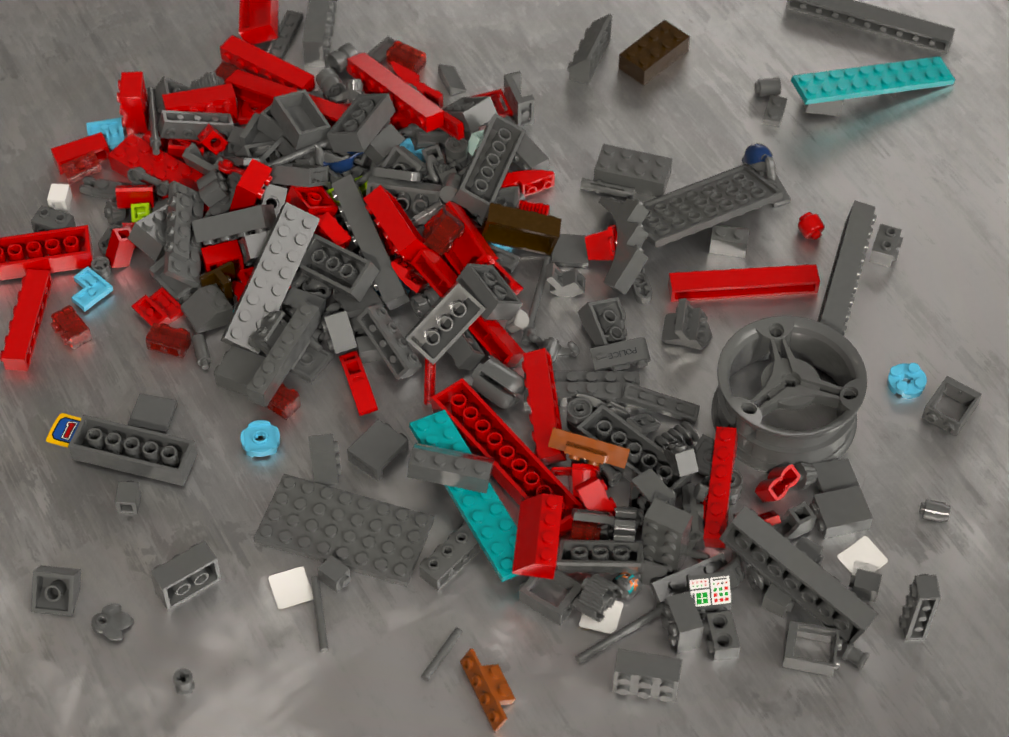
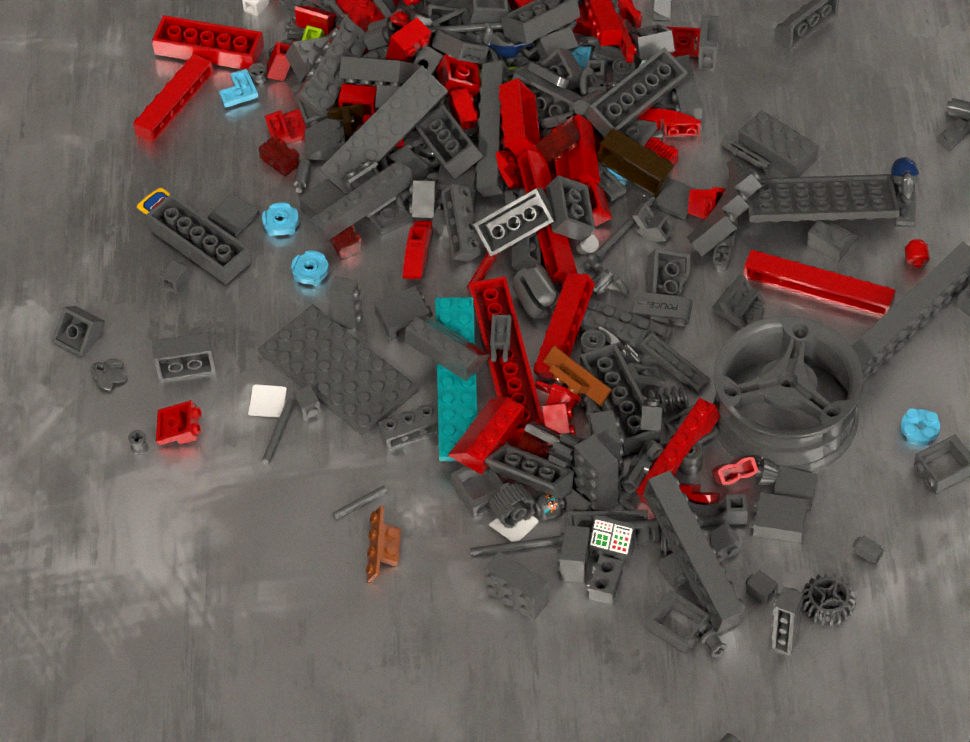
camera: 30 degrees right, 0 degrees up
dark grey brick [31,205,76,233] -> none
clear red brick [51,305,92,350] -> none
dark brown piece [618,20,690,86] -> none
white sticker [837,536,888,576] -> none
none -> red plate [156,400,202,445]
none -> medium azure plate [262,202,299,235]
none -> dark grey hinge [490,315,512,362]
none -> dark grey gear [802,573,856,626]

